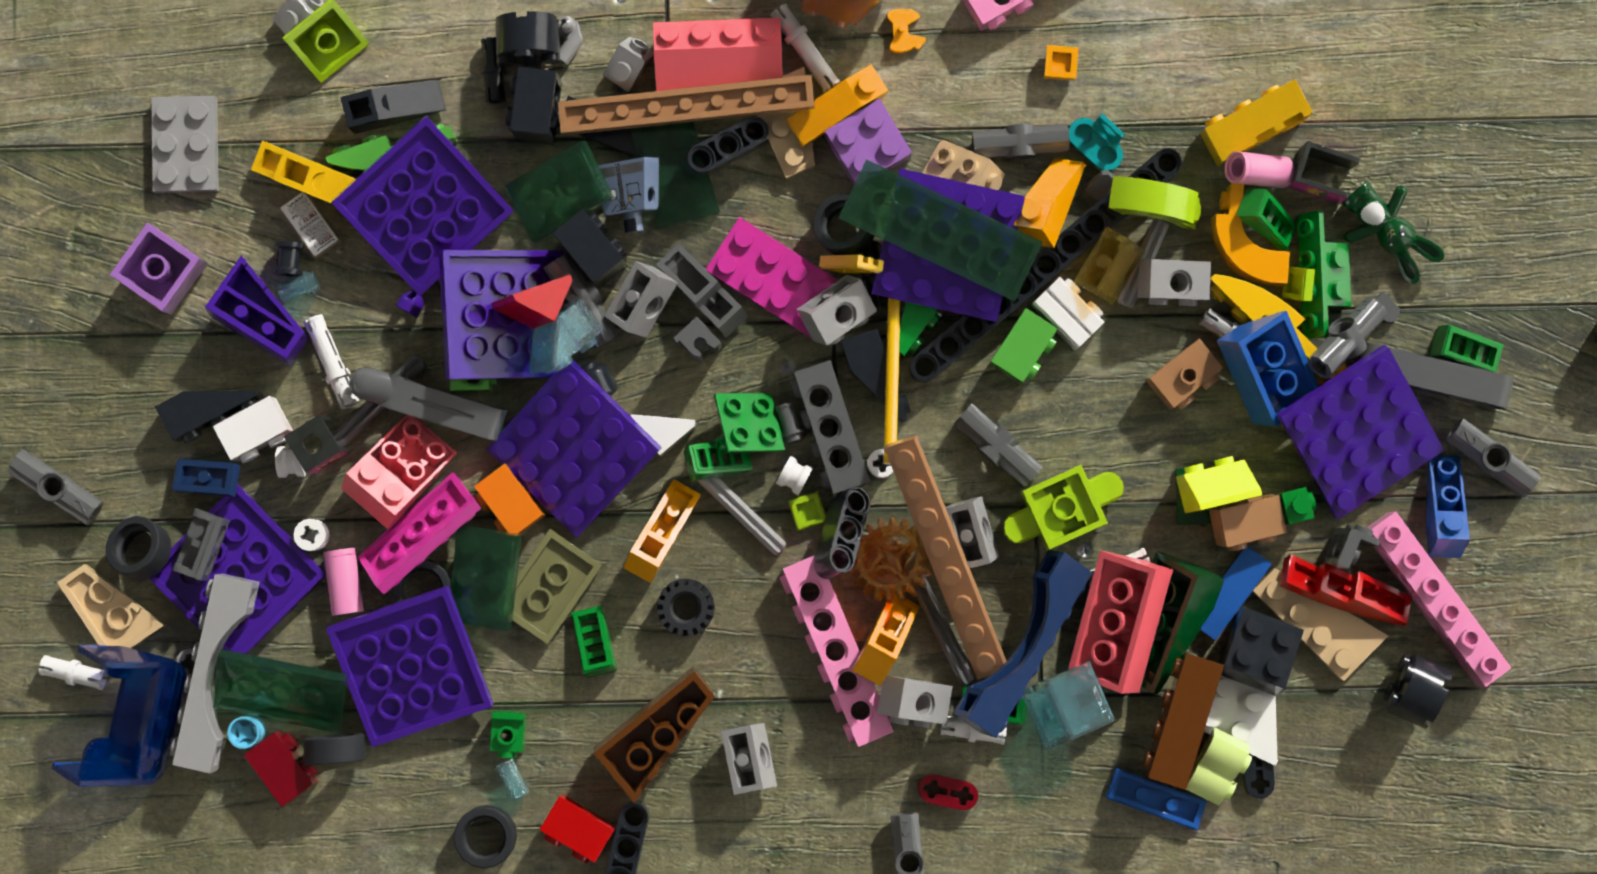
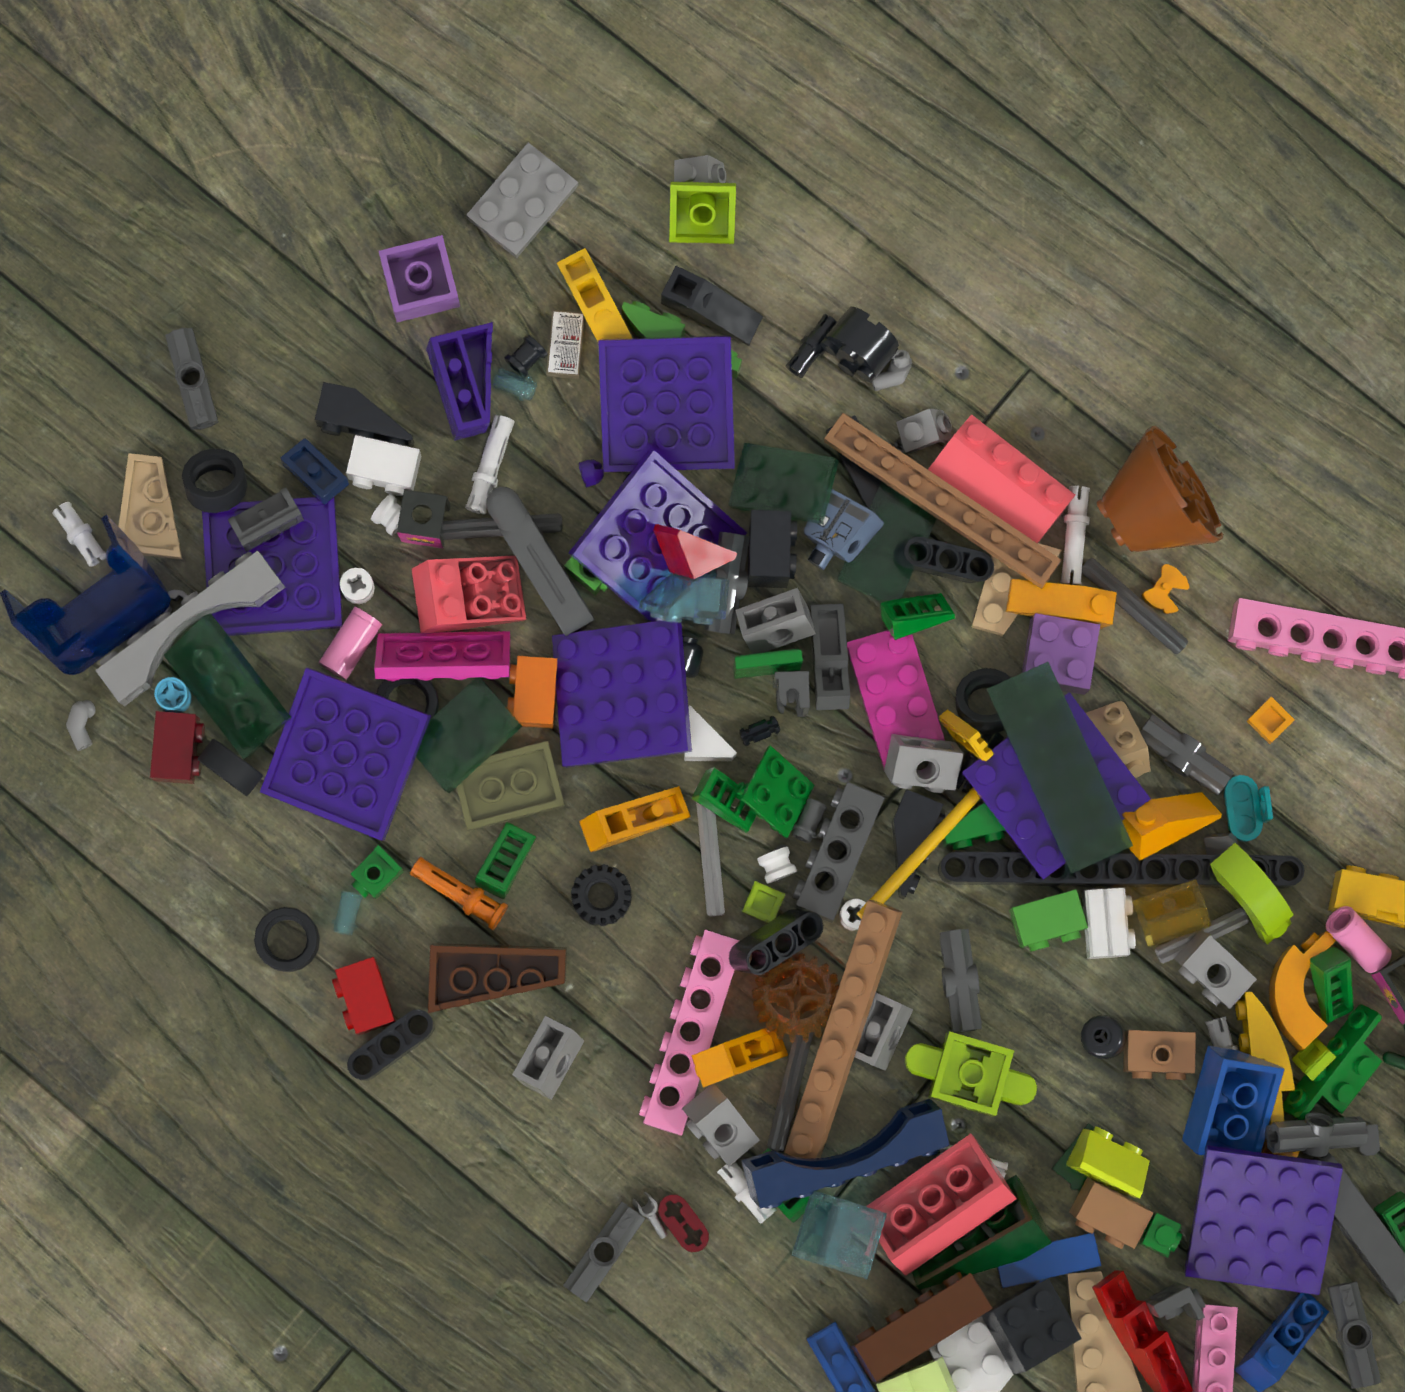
camera: 35 degrees right, 5 degrees down
black brick [506,66,562,145] -> none
none -> light grey arm [66,700,96,751]
none -> orange pin [410,857,508,931]
none -> light grey hand [632,1192,668,1239]
none -> green tile [733,649,803,679]
none -> black piece [739,716,780,746]
none -> green slope [880,593,955,640]
none -> black head [1081,1015,1126,1060]
none -> dark grey axle [1082,558,1188,654]

